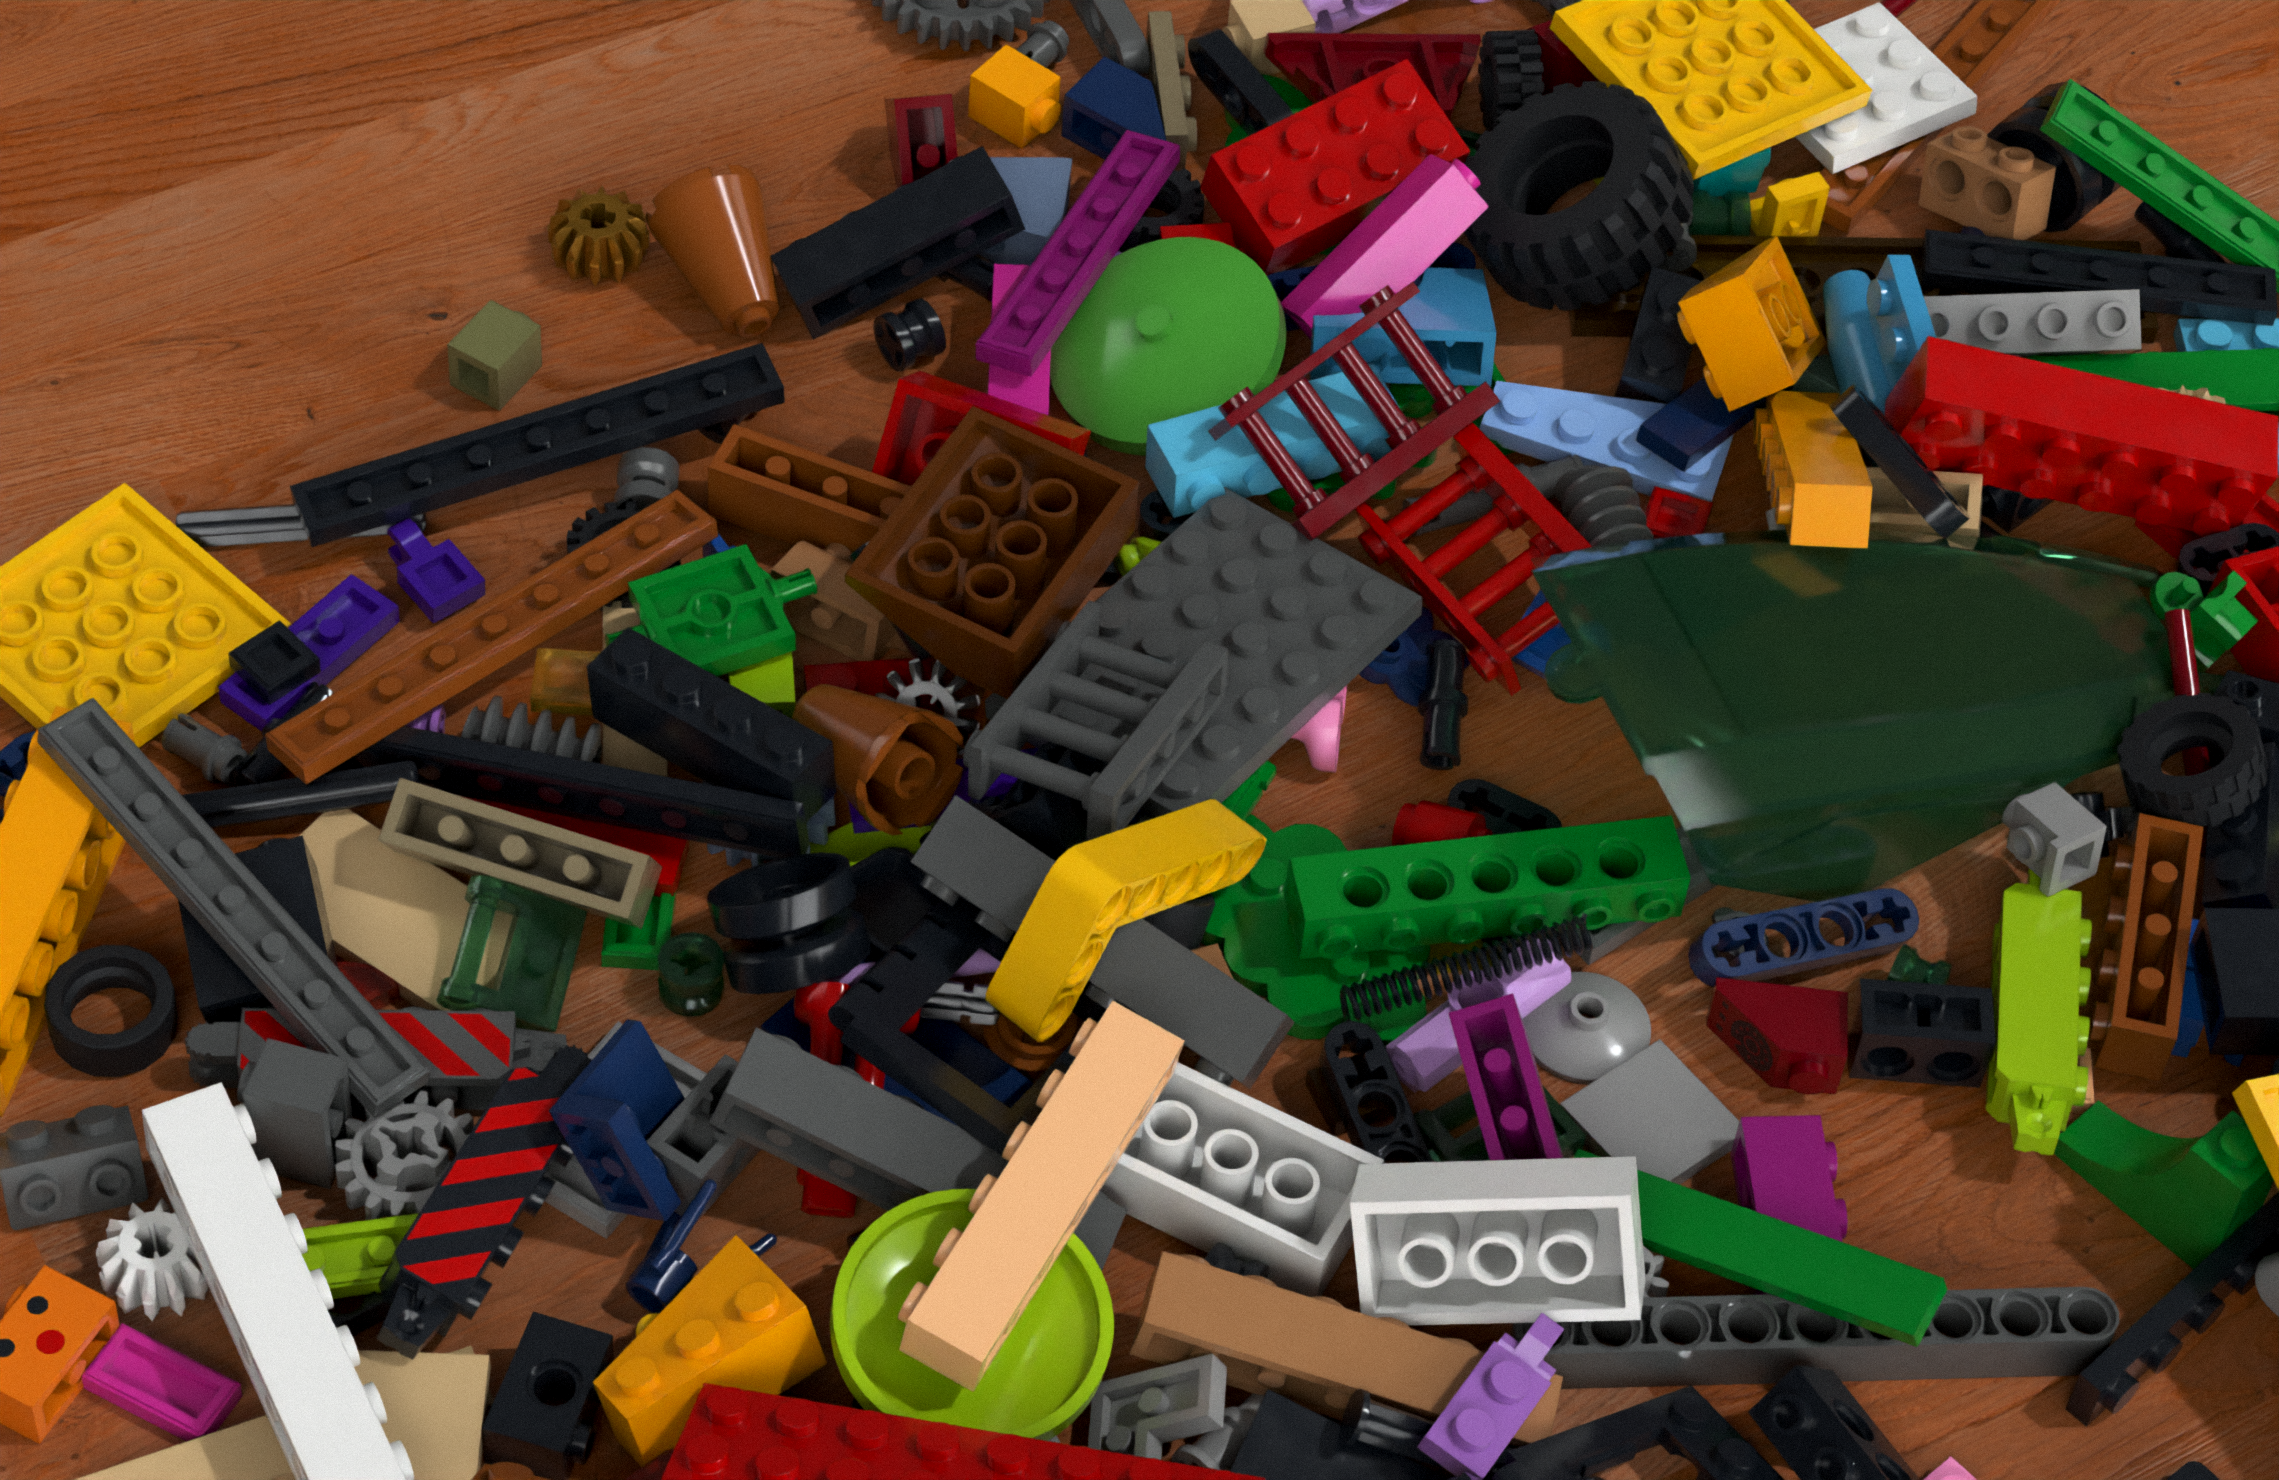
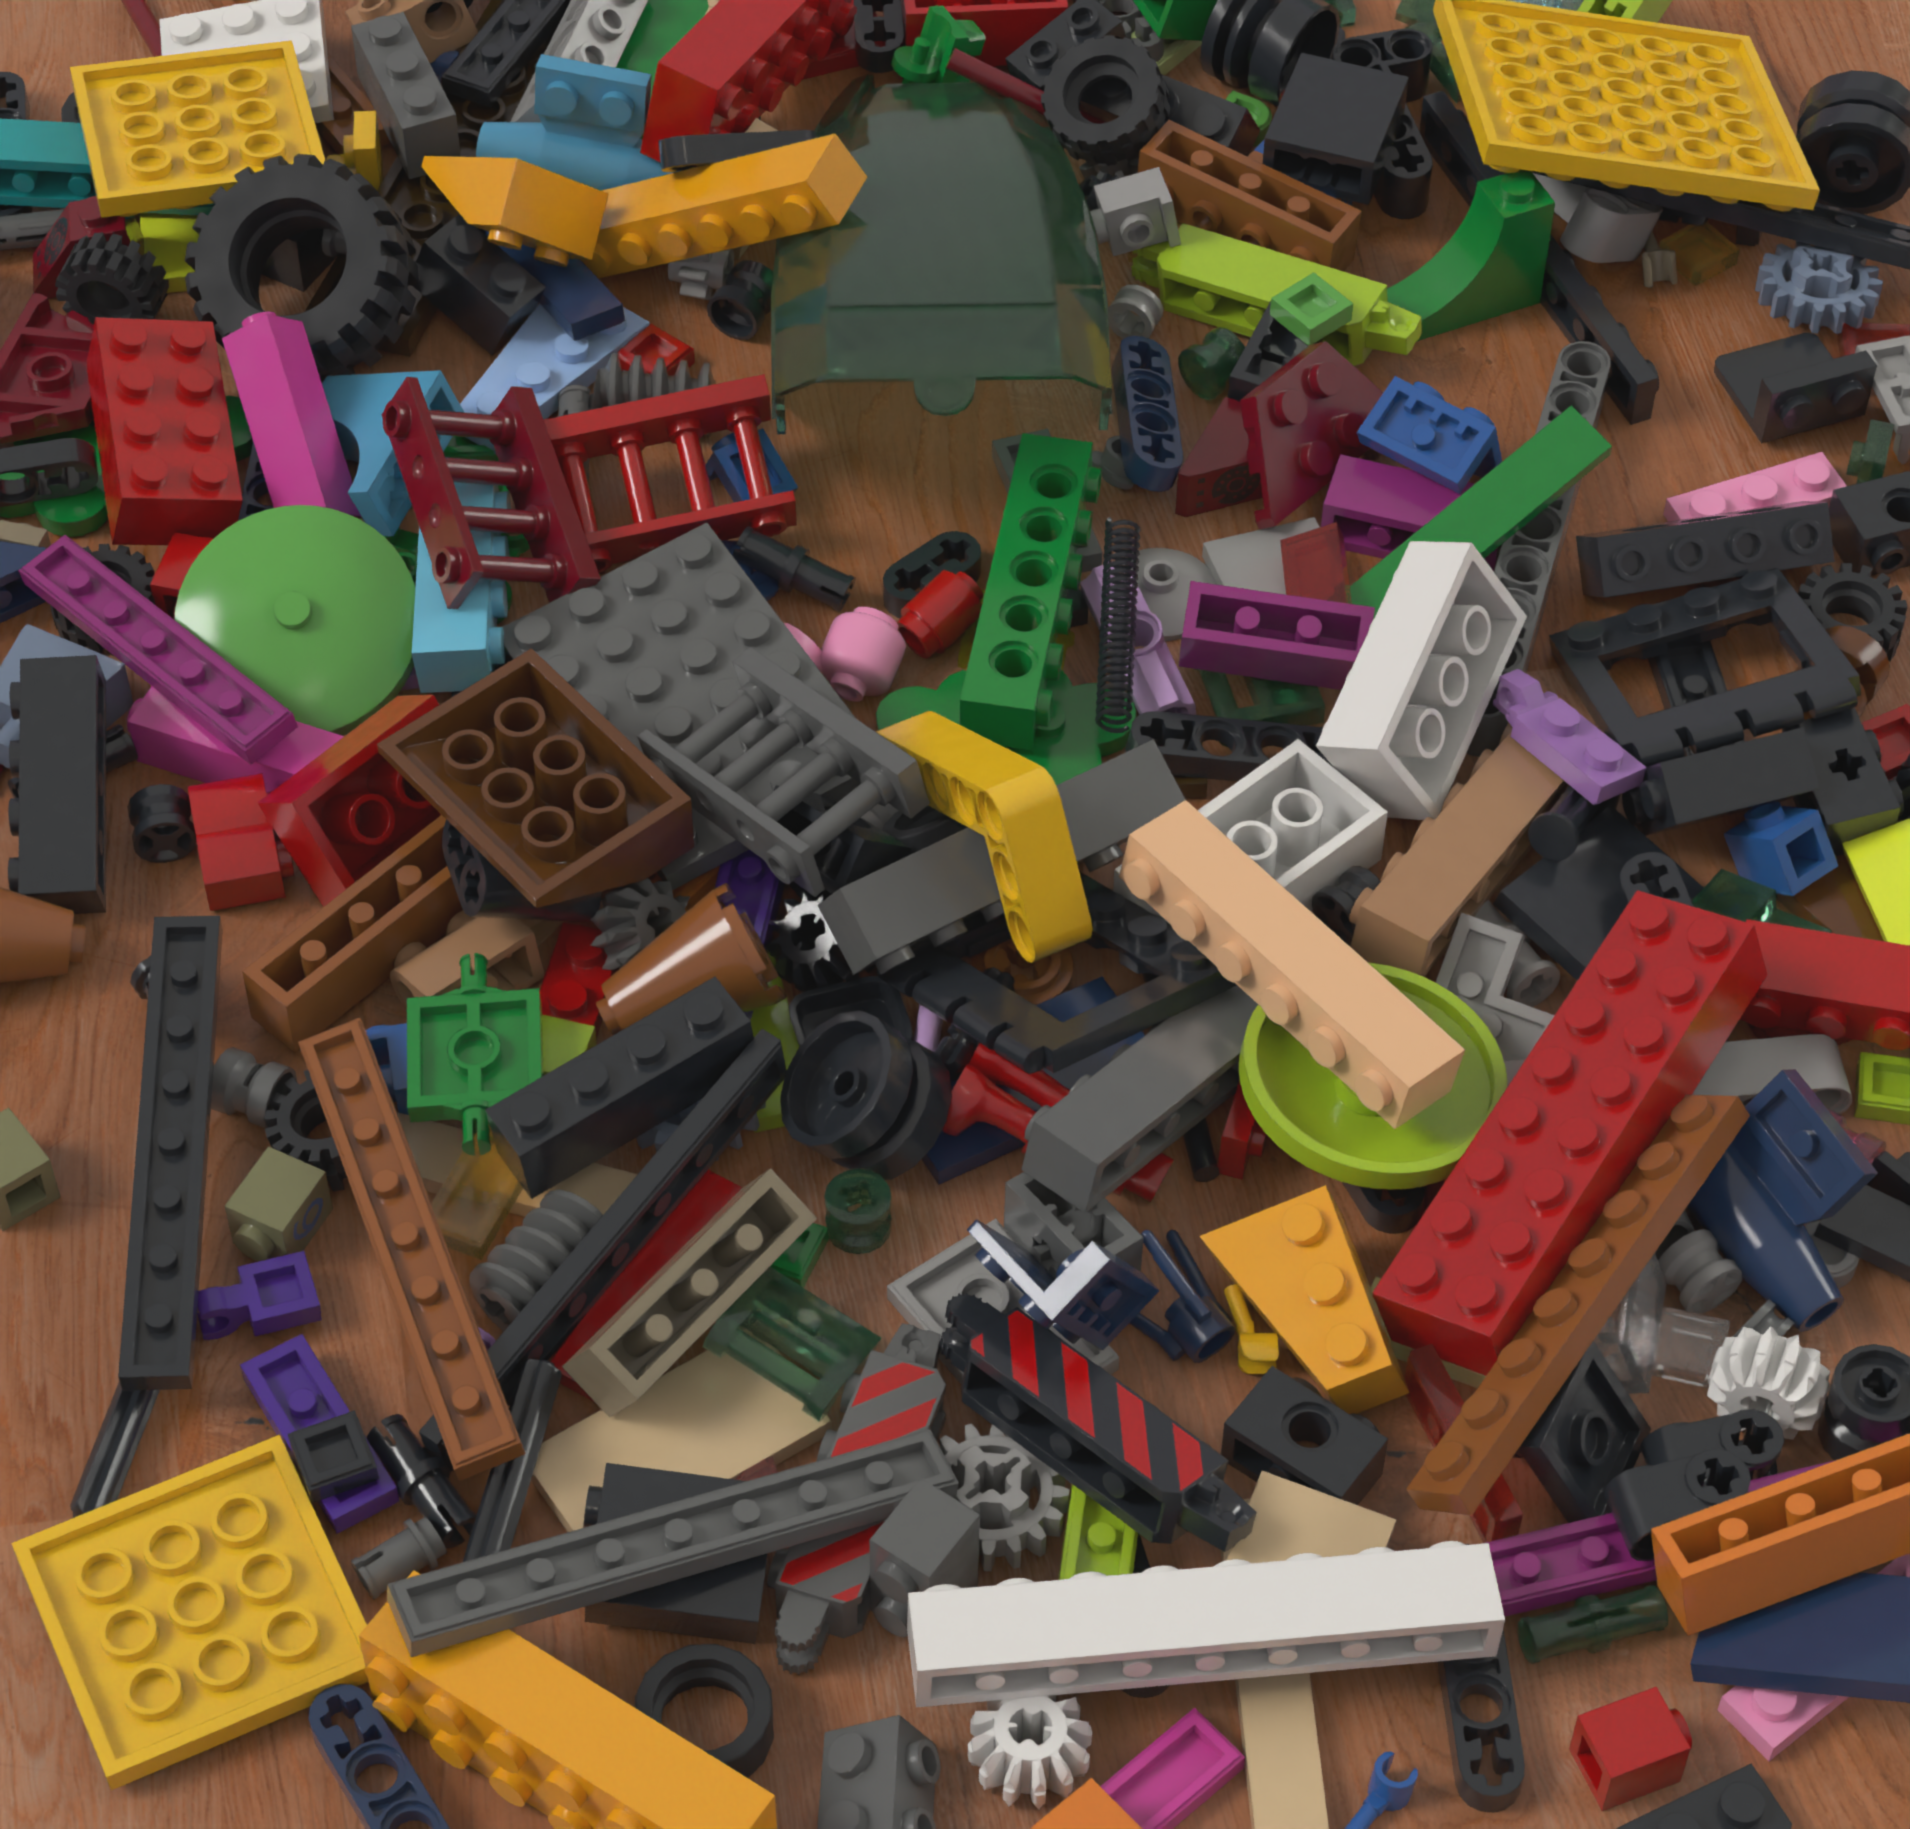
camera: 65 degrees left, 0 degrees up
none -> red brick [187,773,295,911]
none -> olive brick [224,1146,333,1261]
none -> dark grey brick [351,12,461,179]
none -> bright pink head [821,607,906,702]
none -> light grey bush [1106,285,1163,339]
none -> dark red wing [1240,341,1383,530]
none -> bright green tile [1270,272,1353,346]
none -> clear red tile [1280,522,1352,604]
none -> blue bracket [1357,376,1502,494]

